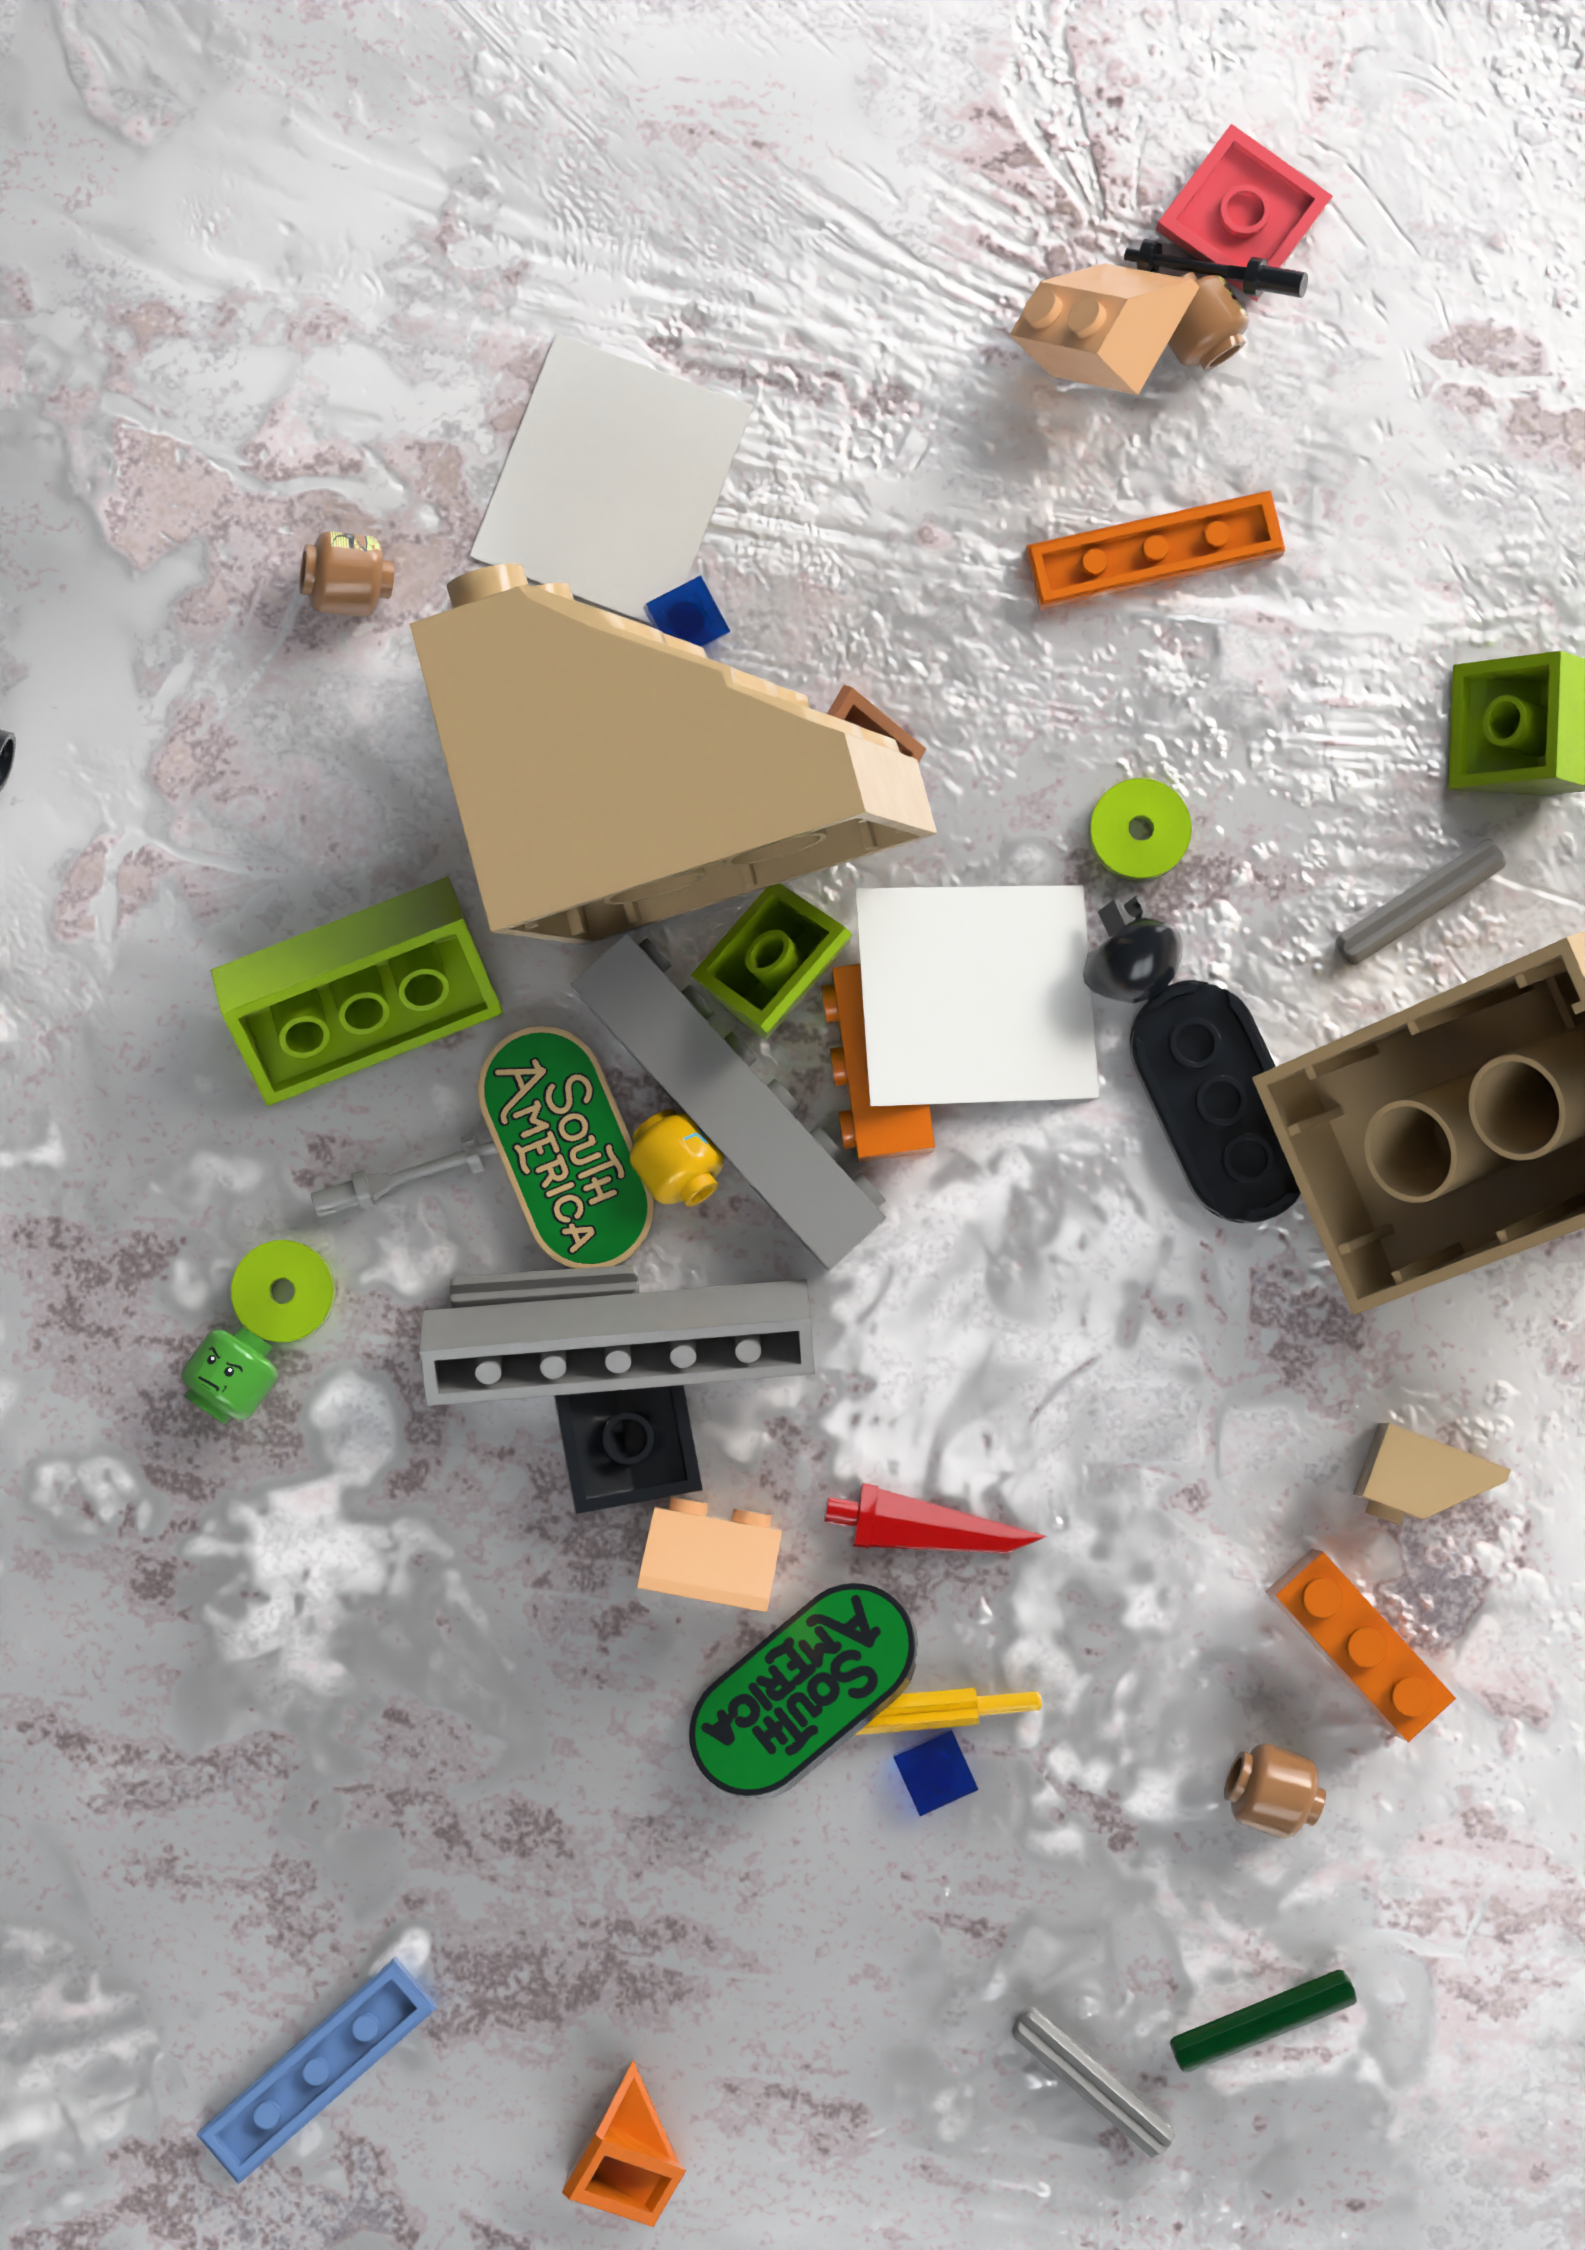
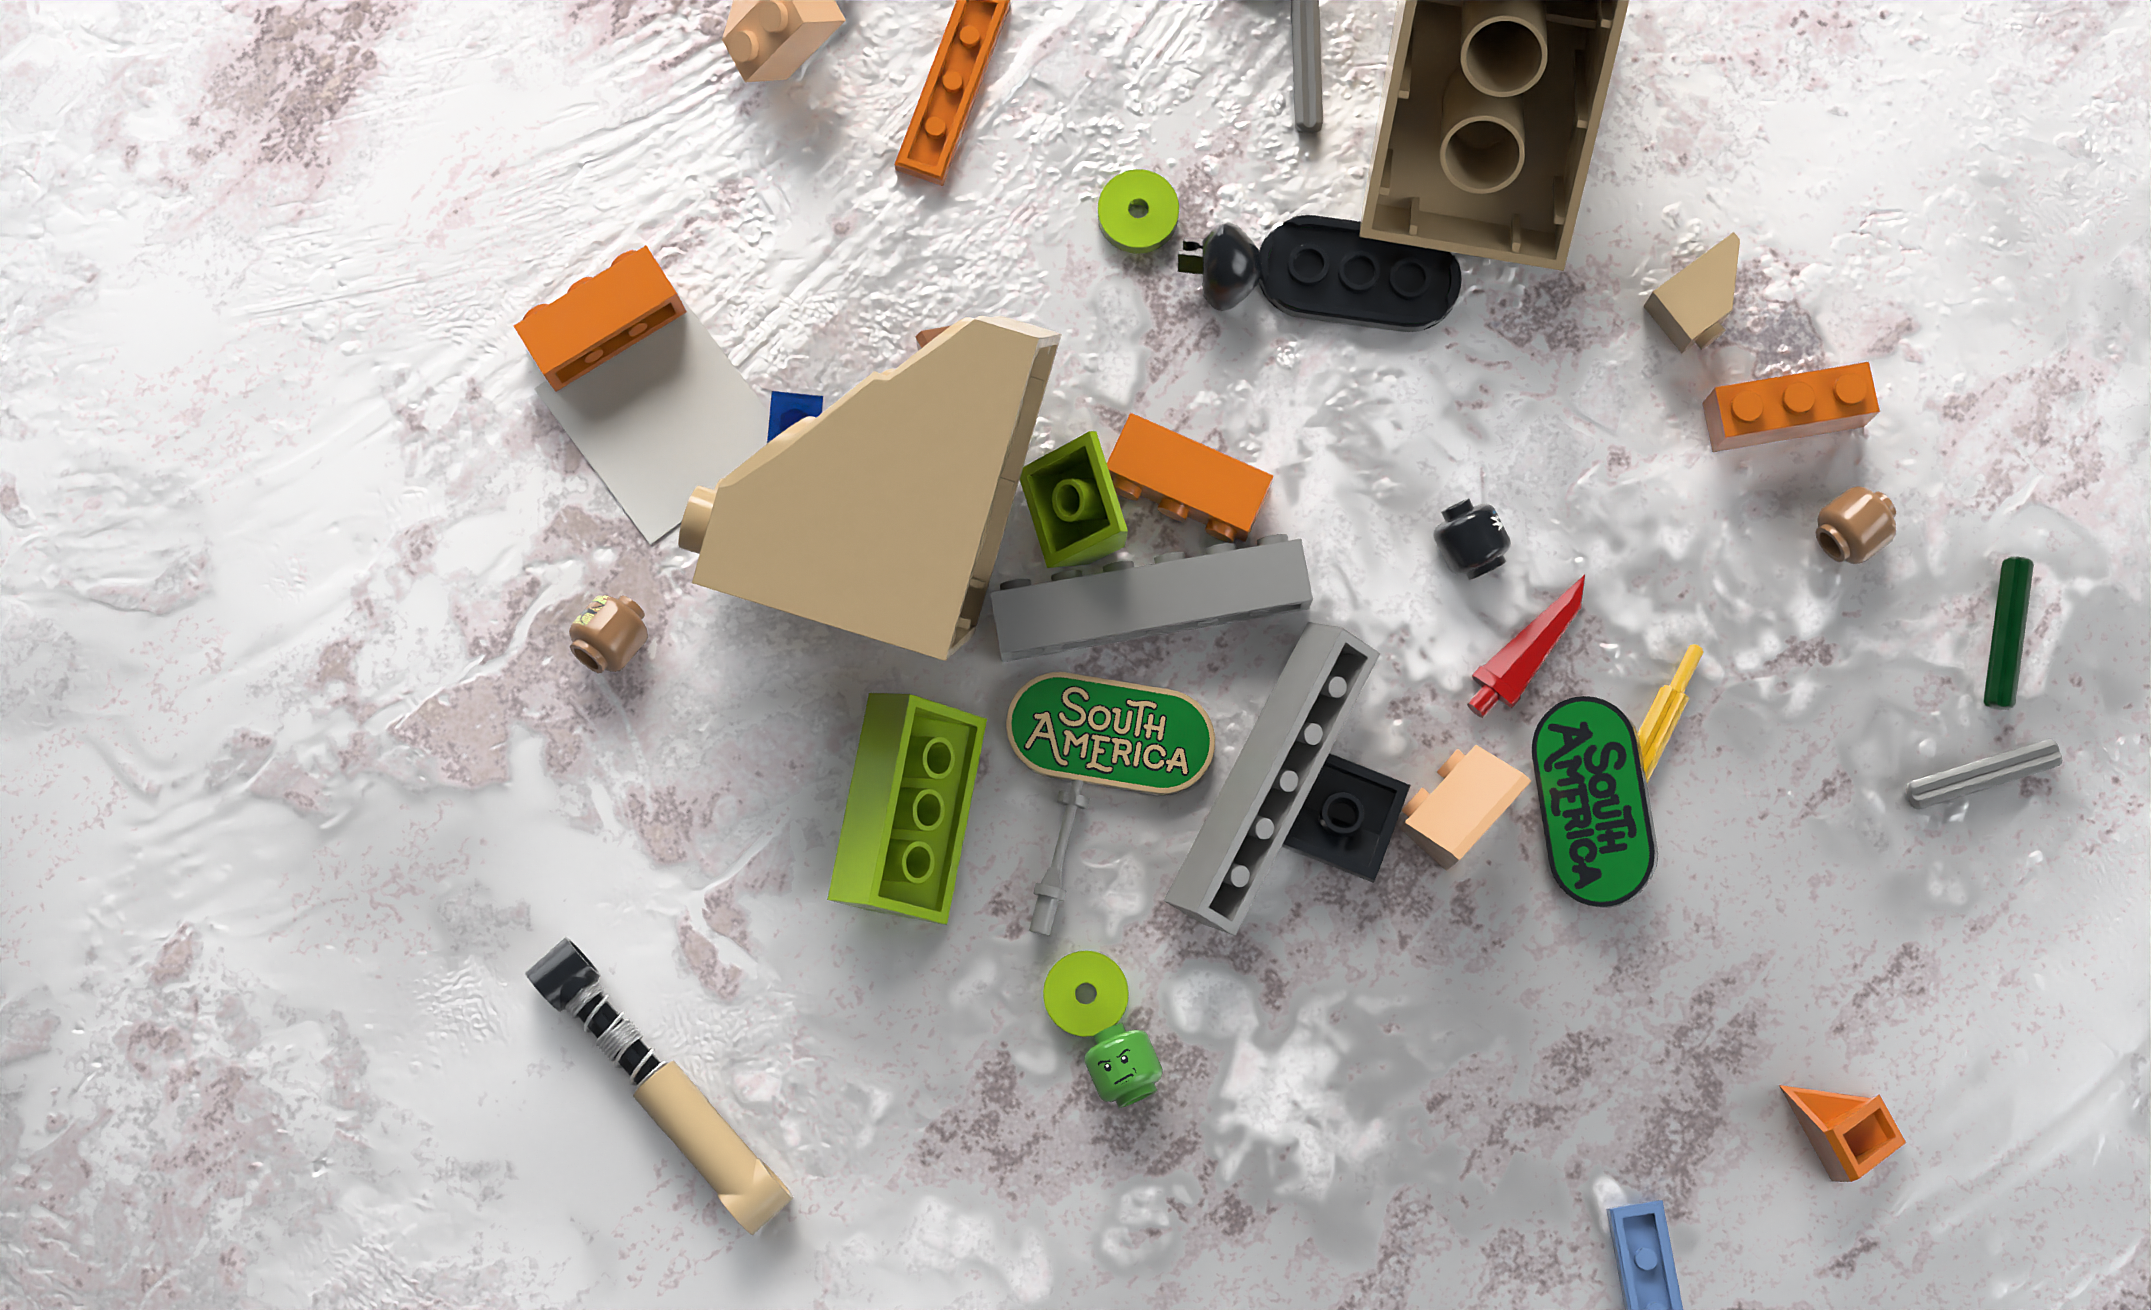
camera: 55 degrees left, 5 degrees down
light grey axle [450,1265,639,1308] -> none
yellow head [630,1109,724,1207] -> none
white sticker [855,885,1099,1106] -> none
clear blue plate [893,1728,979,1816] -> none
none -> orange brick [513,245,687,392]
none -> black head [1433,498,1511,580]

